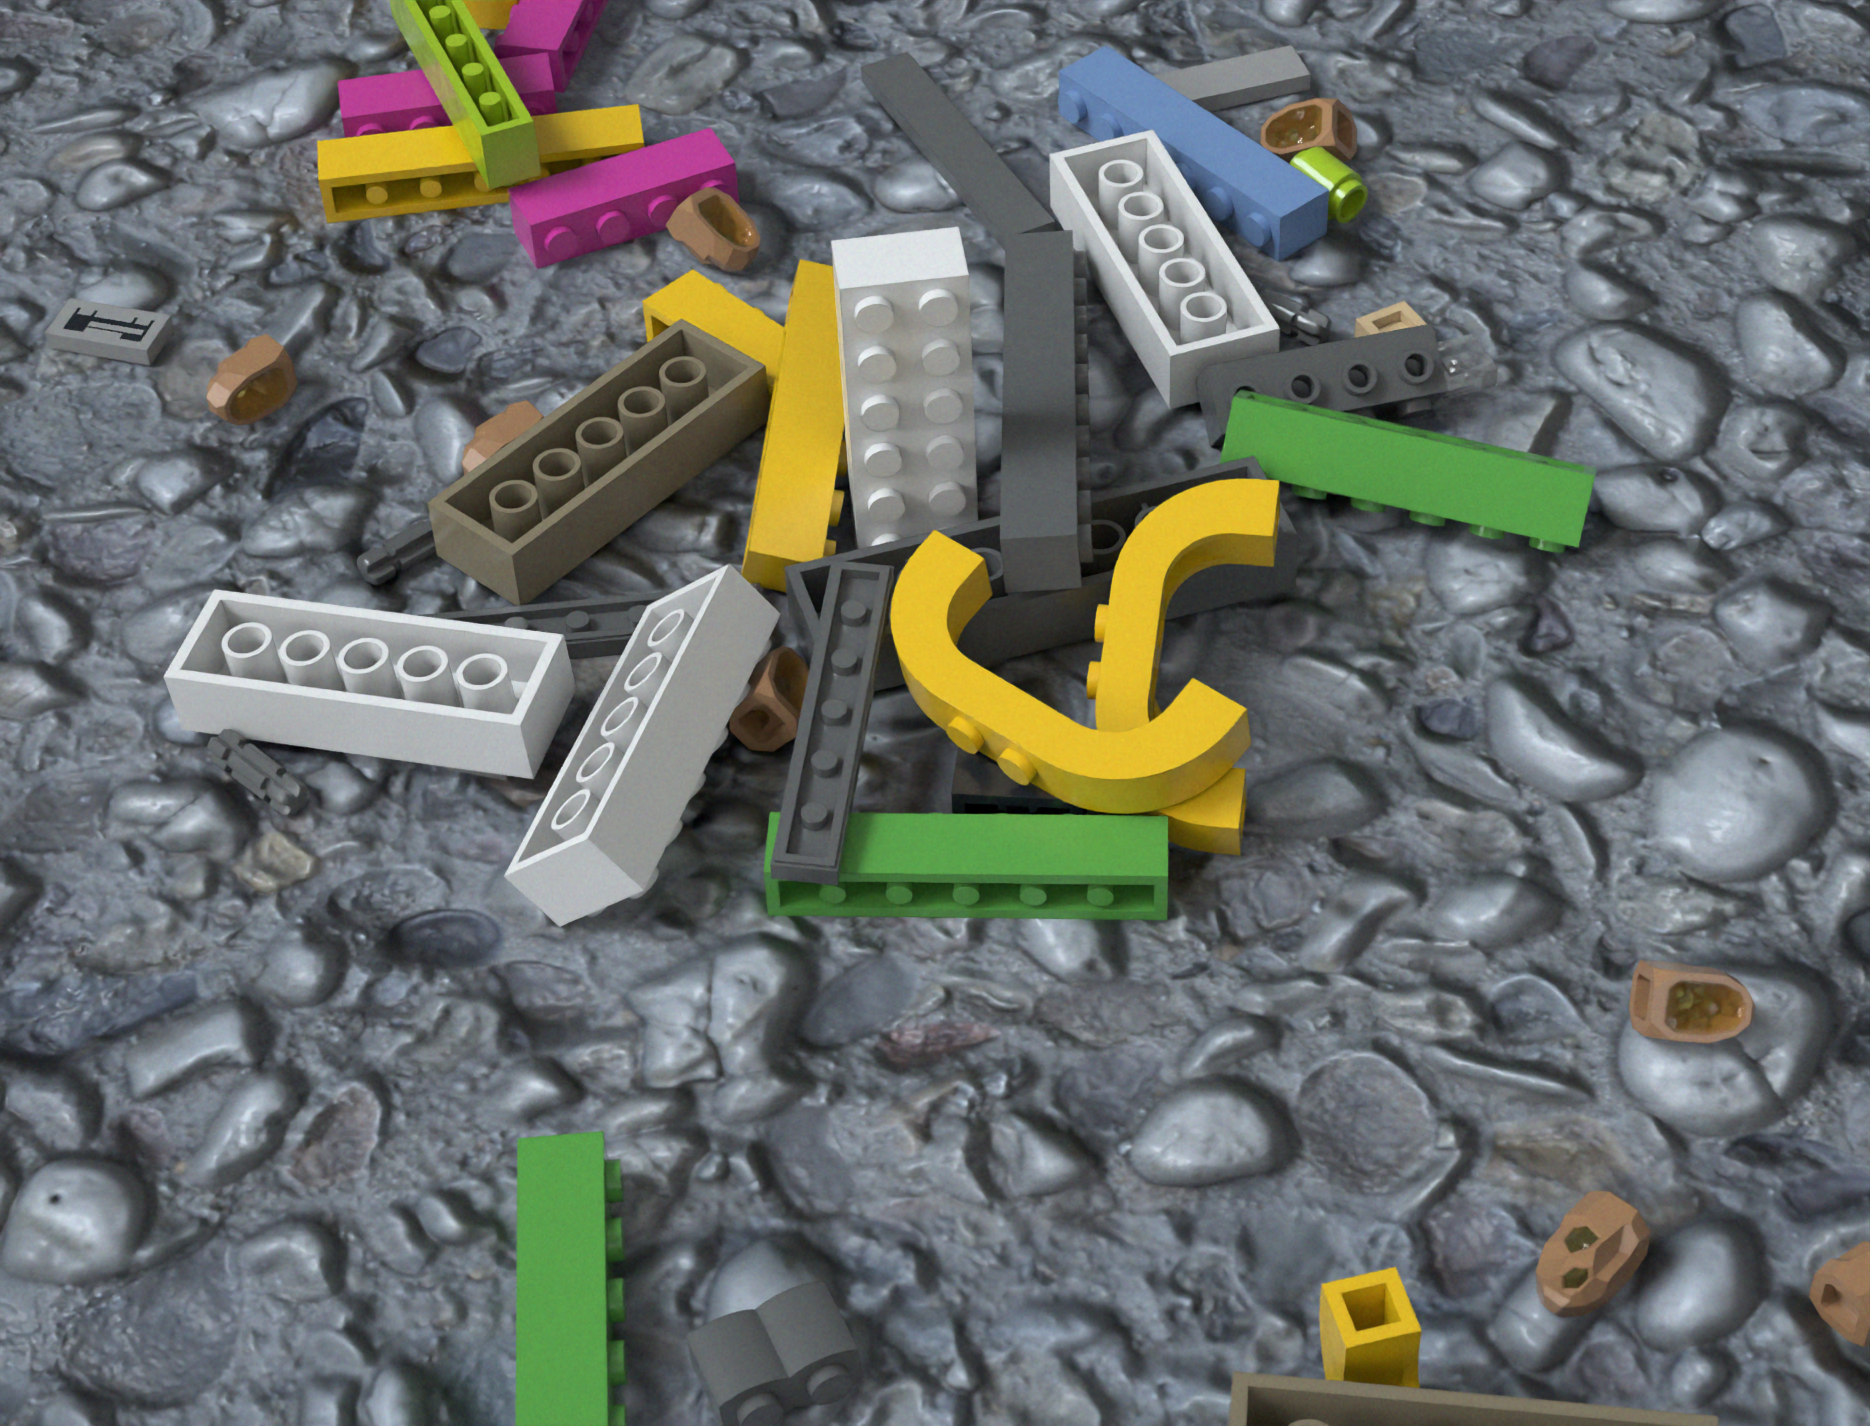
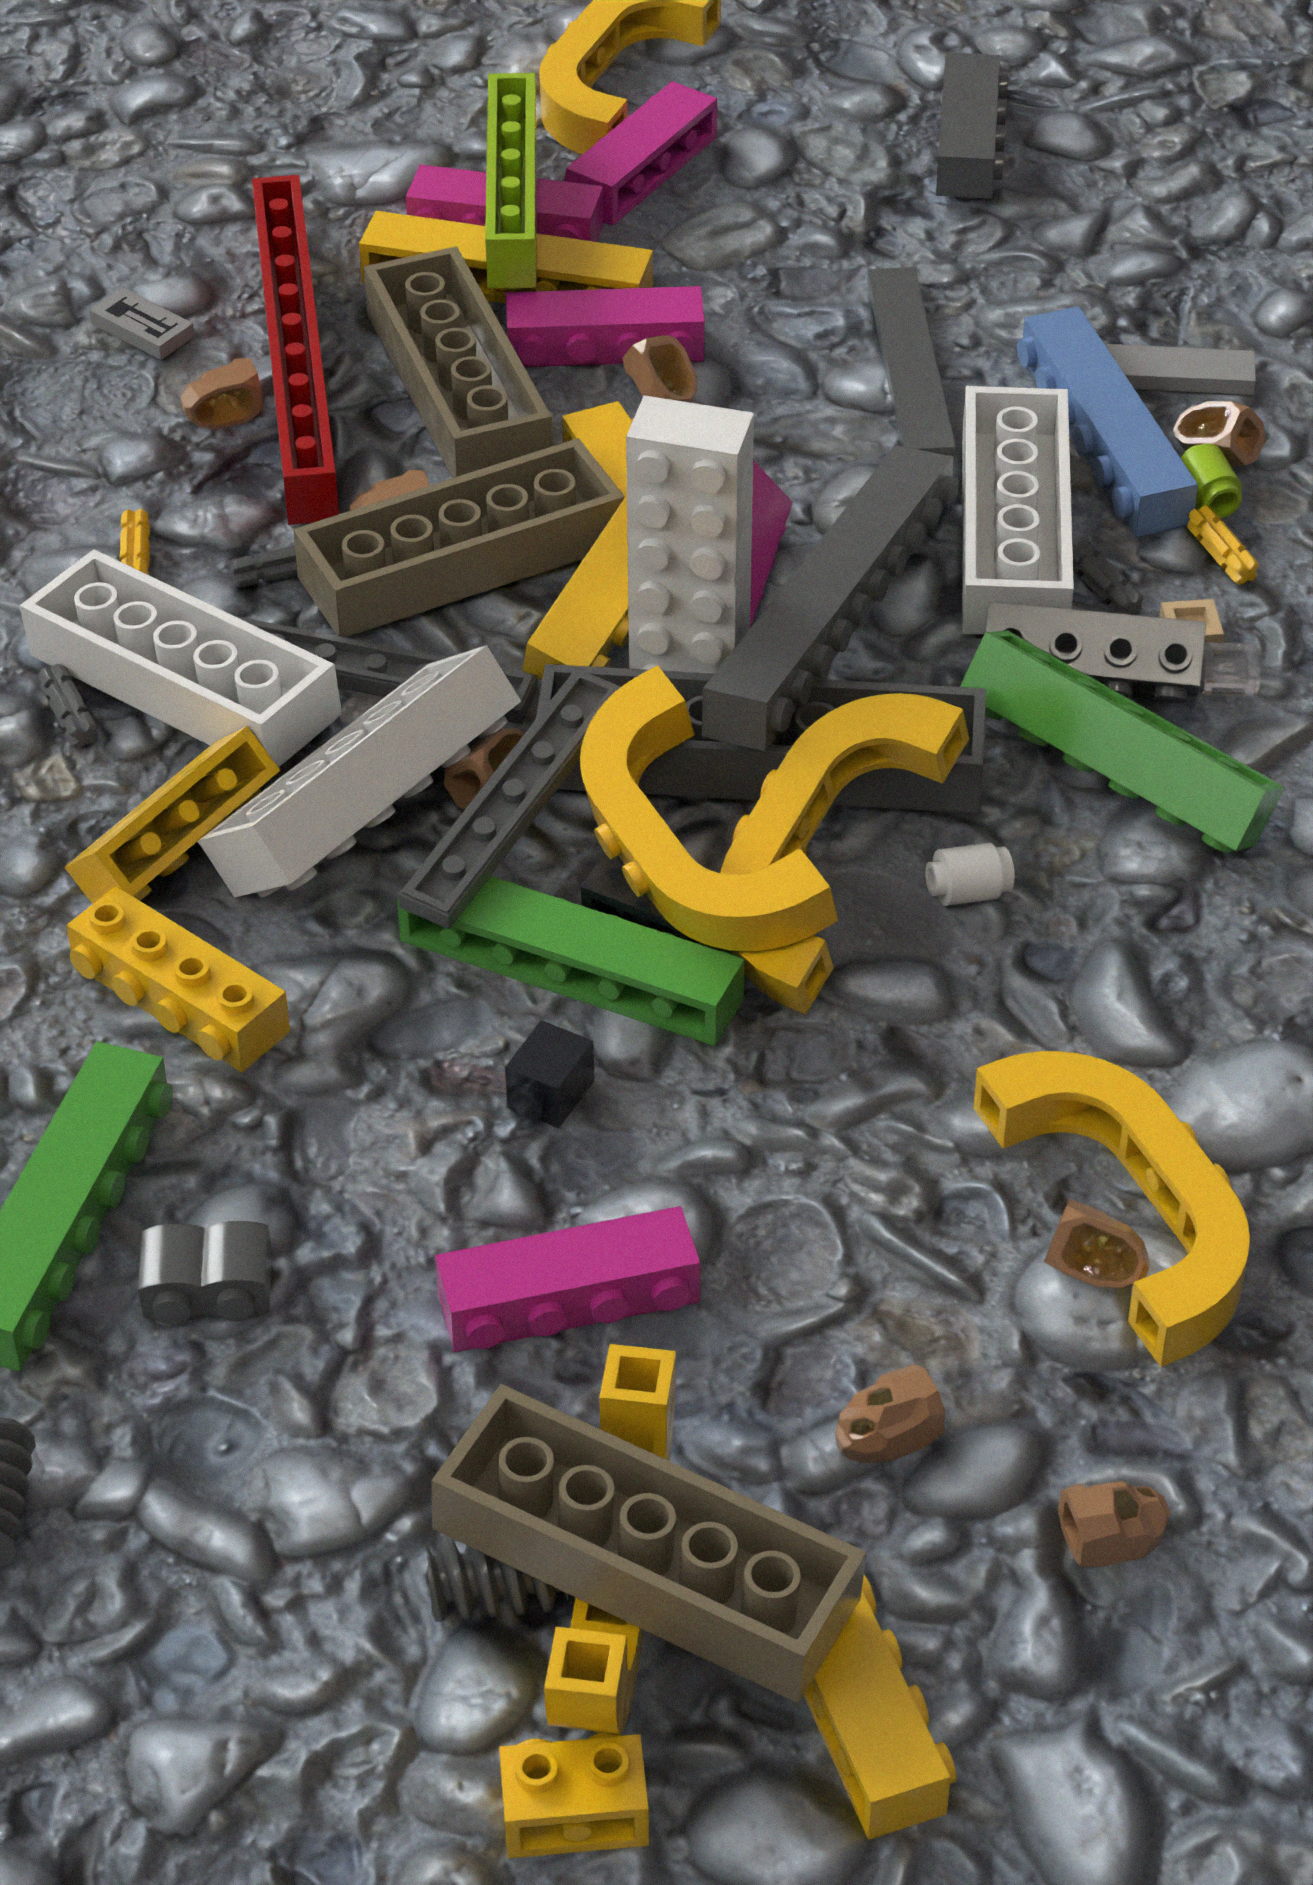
camera: 20 degrees right, 0 degrees up
none -> yellow brick [64,726,281,904]
none -> yellow brick [66,886,290,1073]
none -> yellow axle [120,508,150,575]
none -> red brick [252,175,339,525]
none -> dark tan brick [364,246,553,478]
none -> dark pink brick [435,1206,700,1352]
none -> black brick [505,1020,594,1128]
none -> white brick [925,843,1014,906]
none -> yellow arch [973,1051,1250,1367]
none -> yellow axle [1187,505,1259,585]

